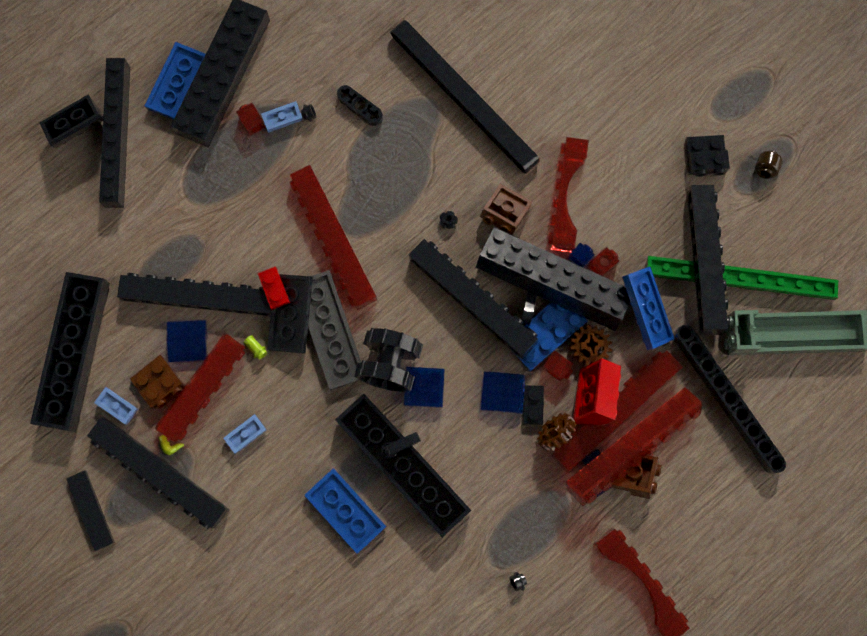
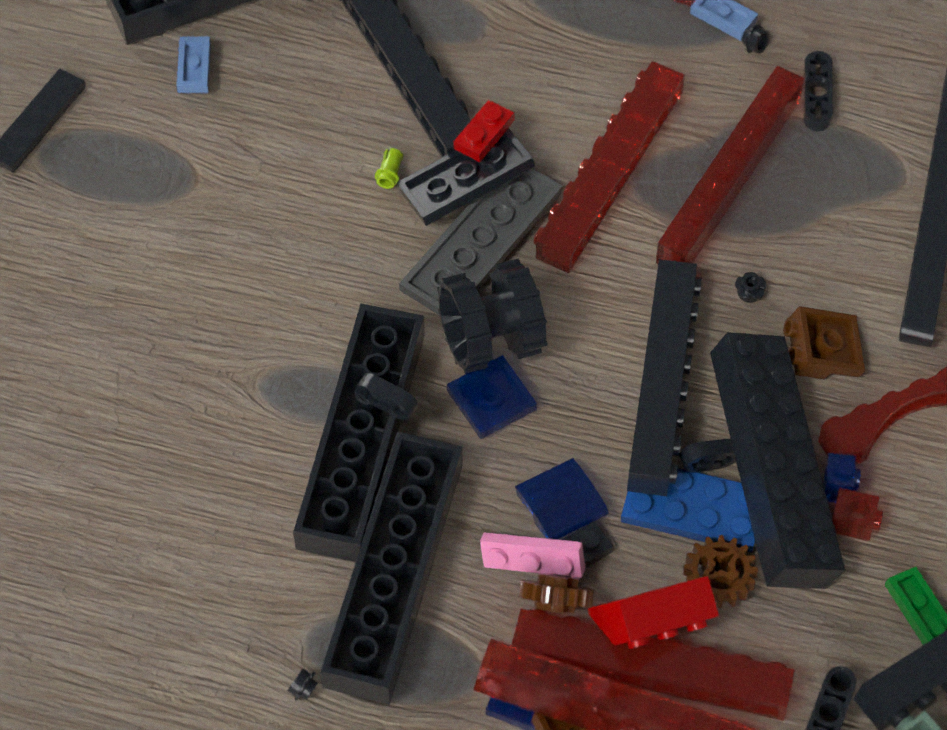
camera: 55 degrees right, 20 degrees down
black brick [87,417,229,529] -> none
reddish brown plate [130,355,185,409] -> none
clear red brick [155,333,245,443] -> none
lime animal [158,435,184,455] -> none
clear blue slope [167,320,208,362] -> none
medium blue plate [223,414,267,454] -> none
blue plate [304,468,387,554] -> none
clear red brick [542,351,573,382] -> none
blue plate [622,267,675,350] -> none
none -> black brick [320,432,463,705]
none -> bright pink plate [480,532,585,578]
none -> clear red brick [656,65,805,264]

